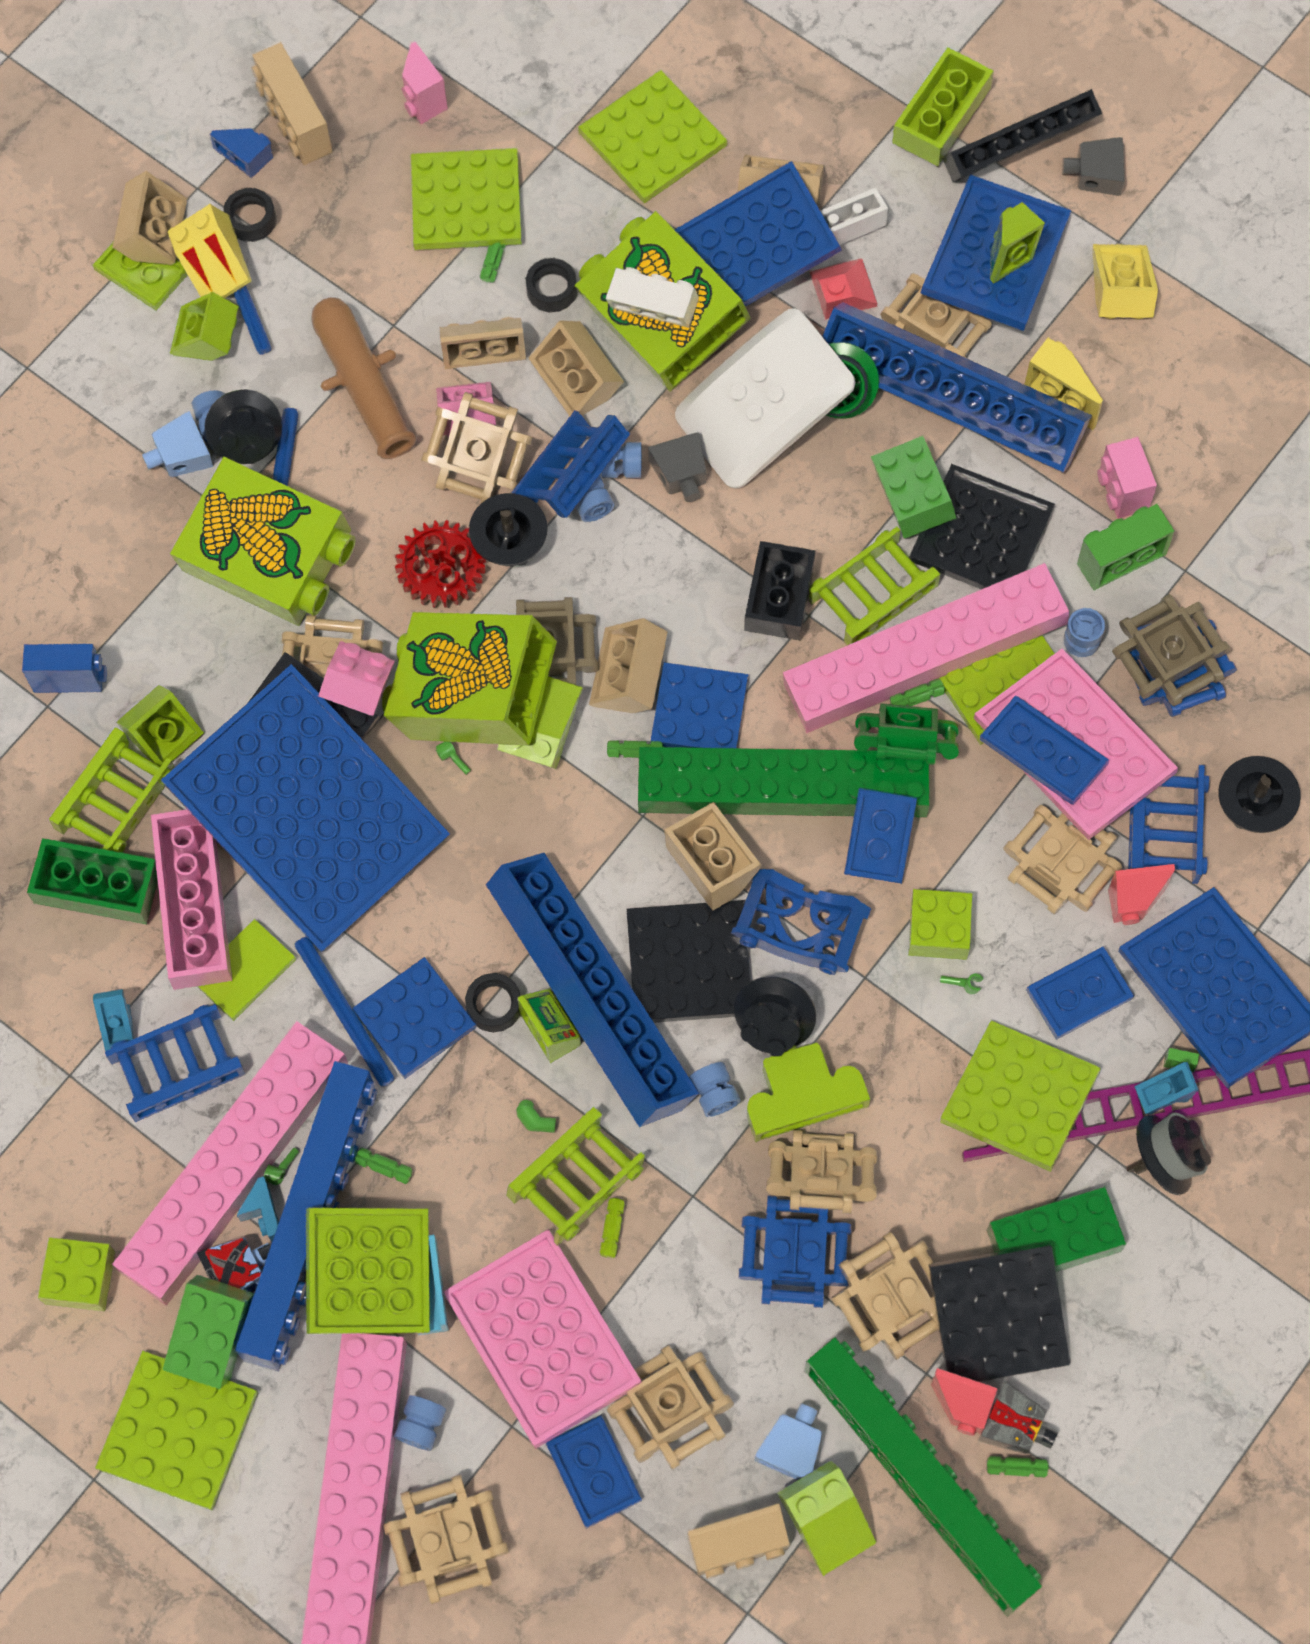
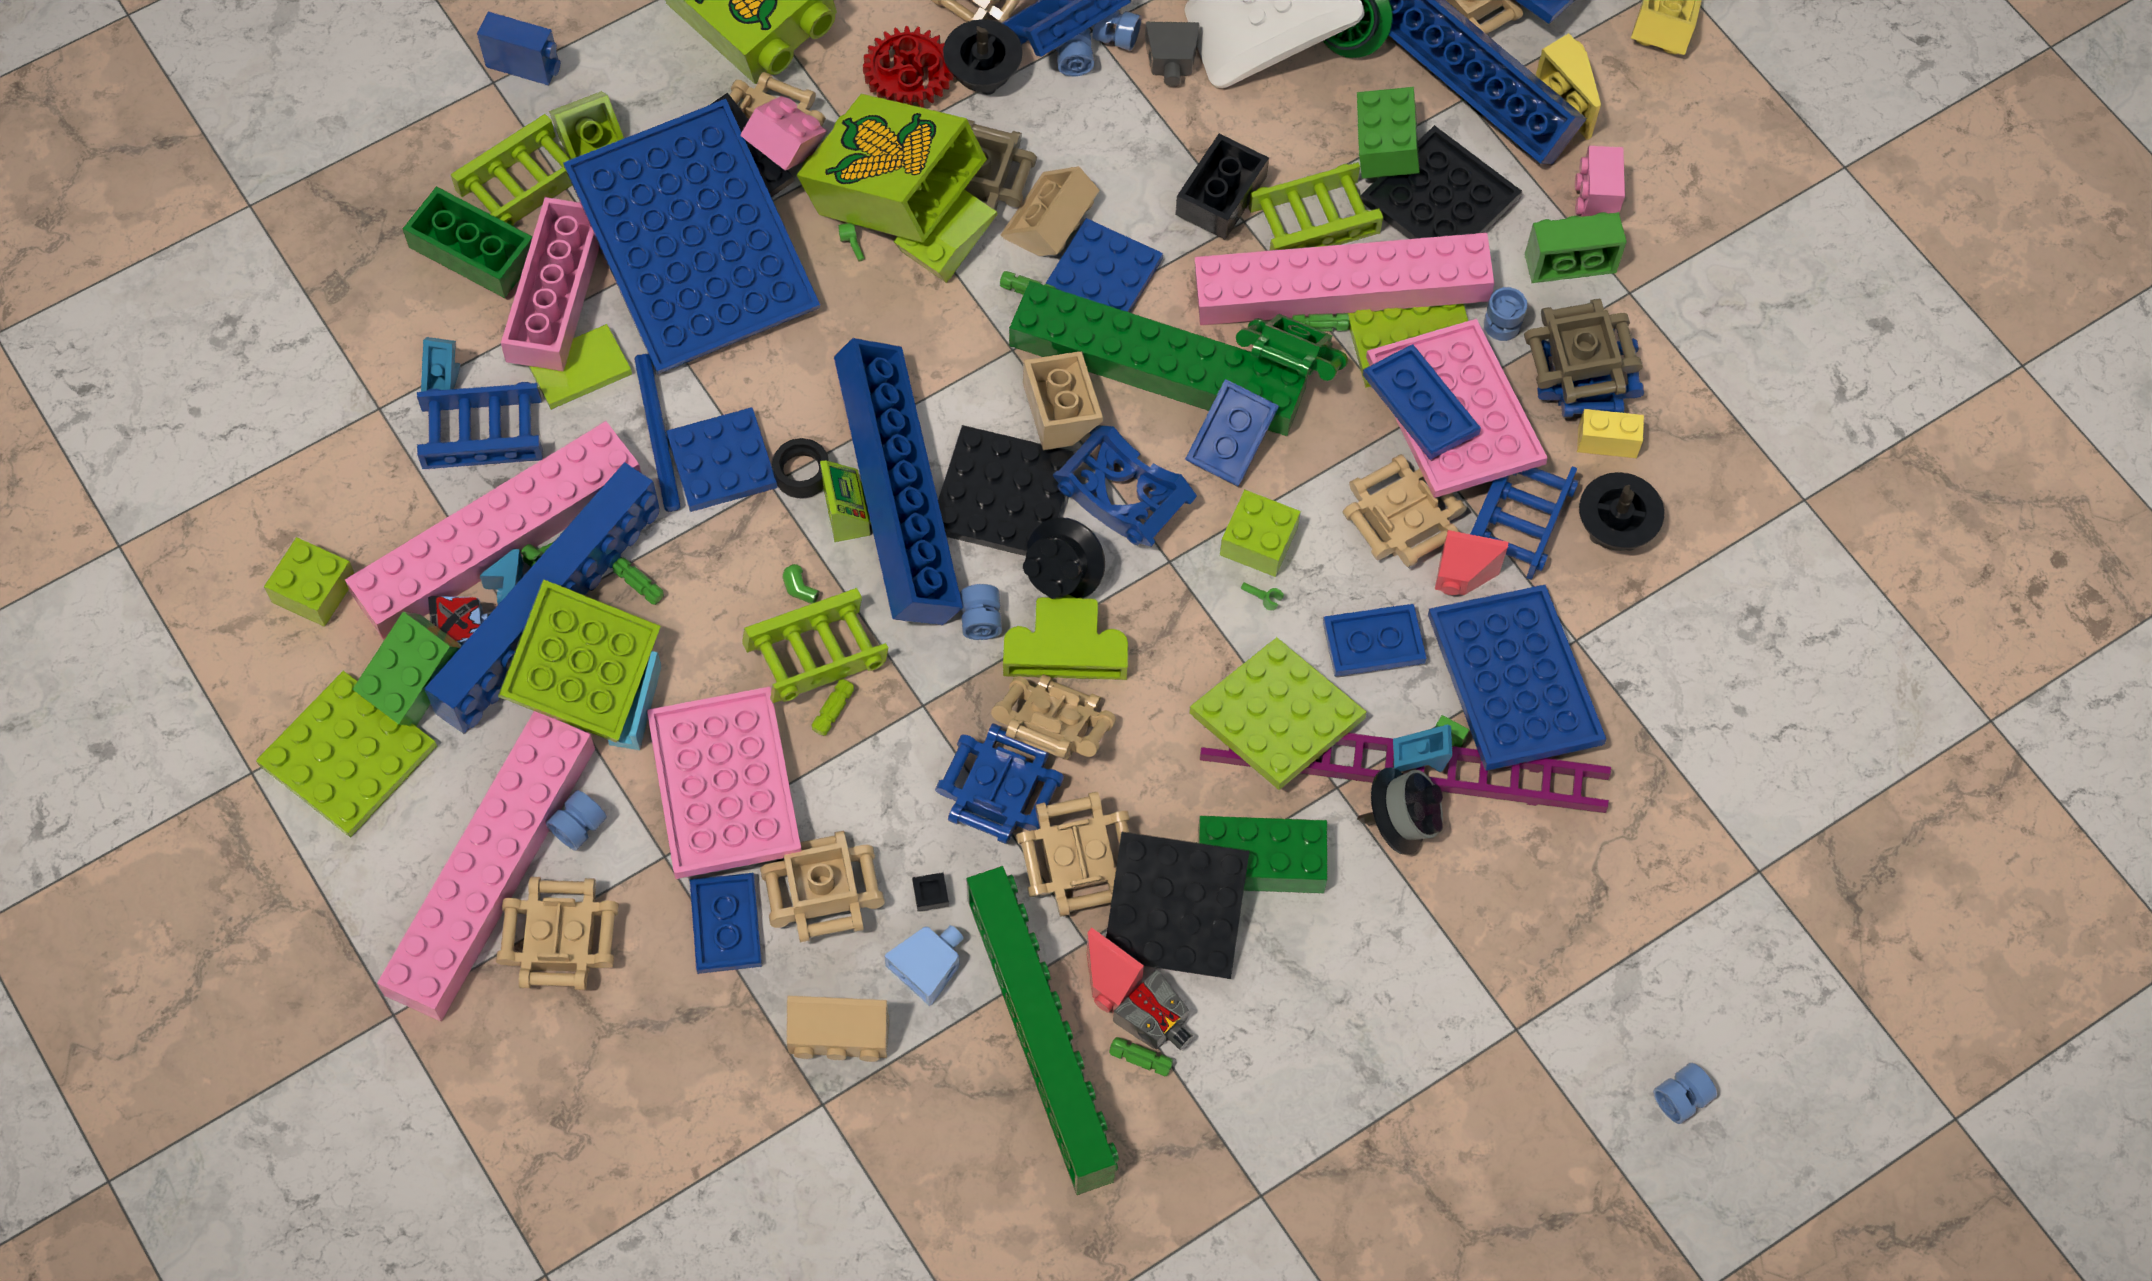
camera: 15 degrees right, 5 degrees down
lime slope [777,1461,876,1576] -> none
none -> black plate [912,872,949,912]
none -> light yellow brick [1577,409,1644,458]

